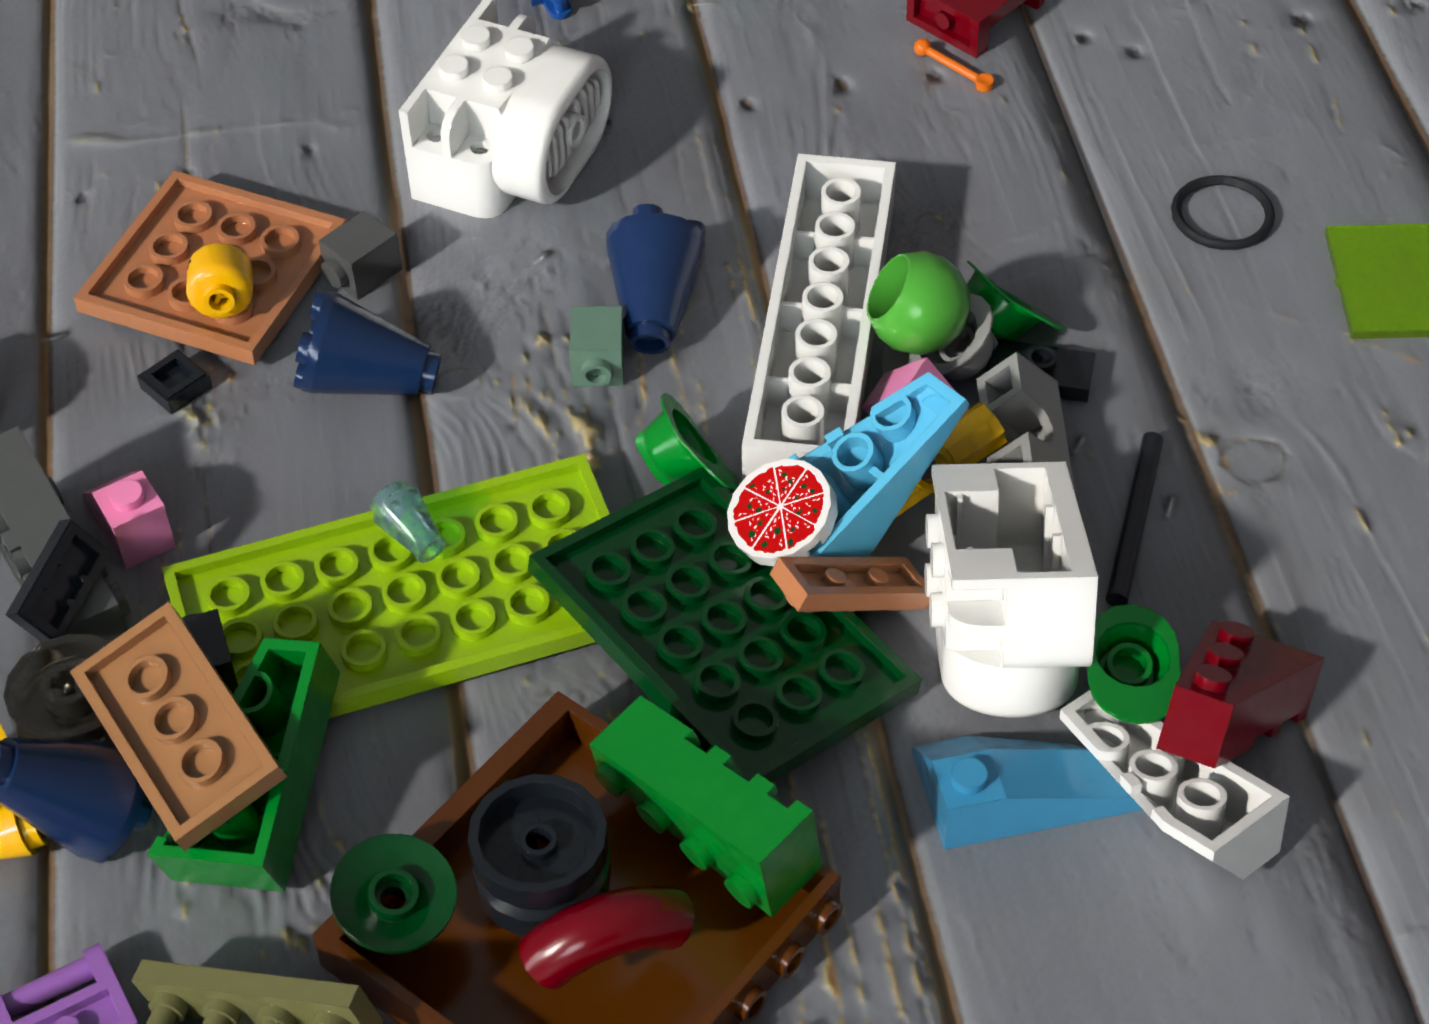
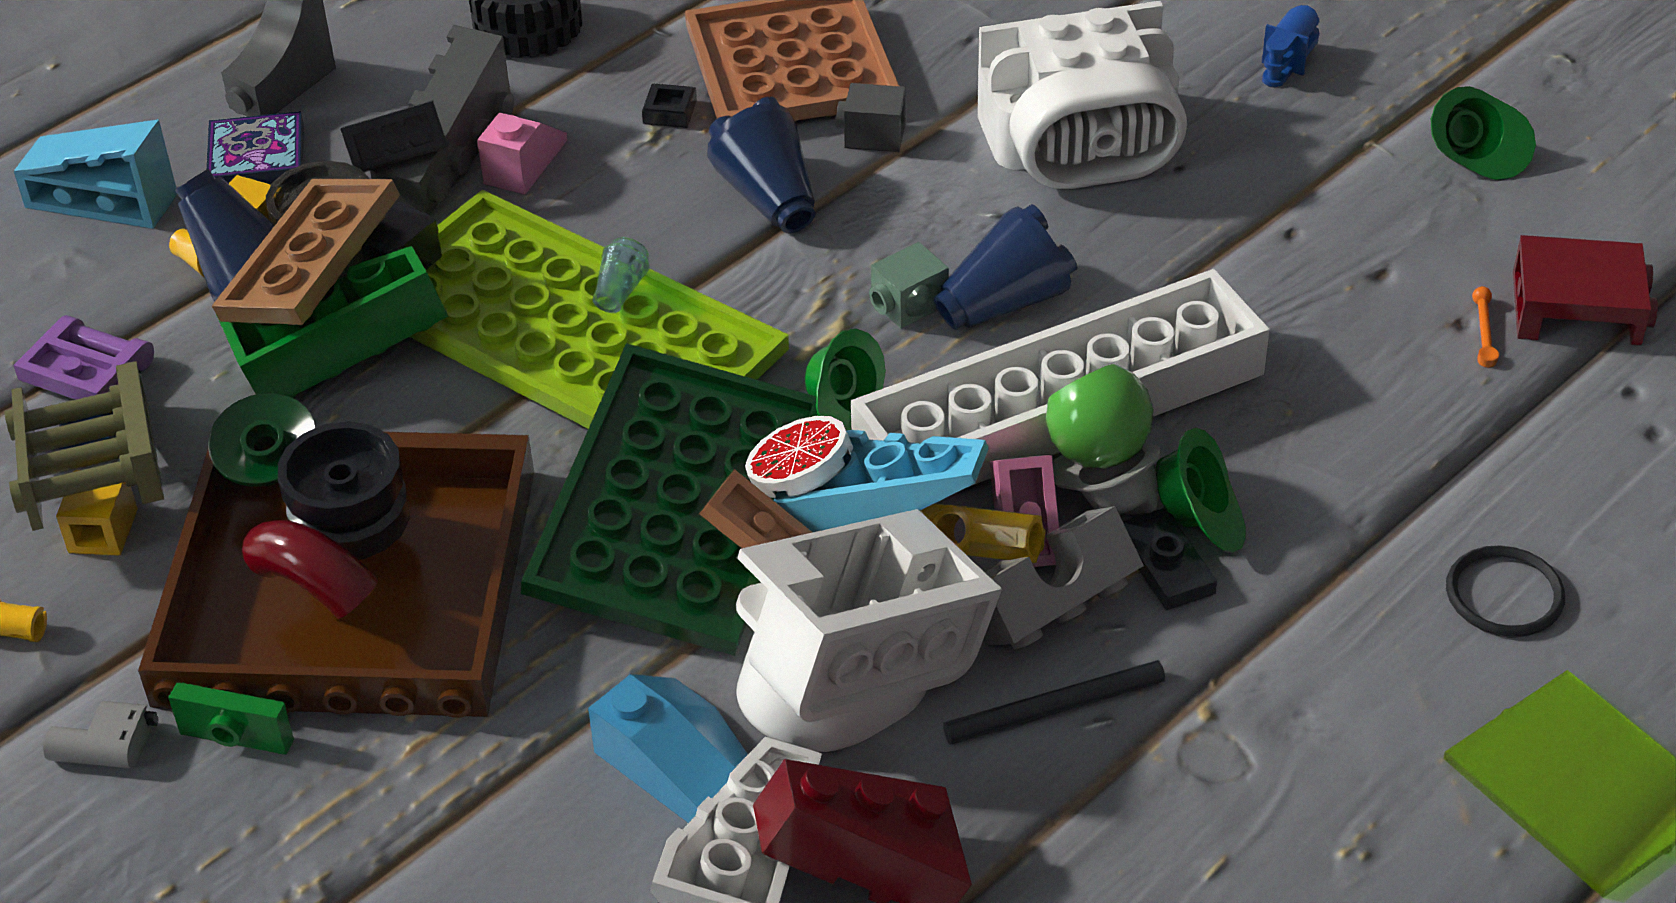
camera: 55 degrees right, 5 degrees down
yellow head [186,243,253,319] -> none
green wedge [589,695,823,918] -> none
green piece [1087,604,1181,724] -> none

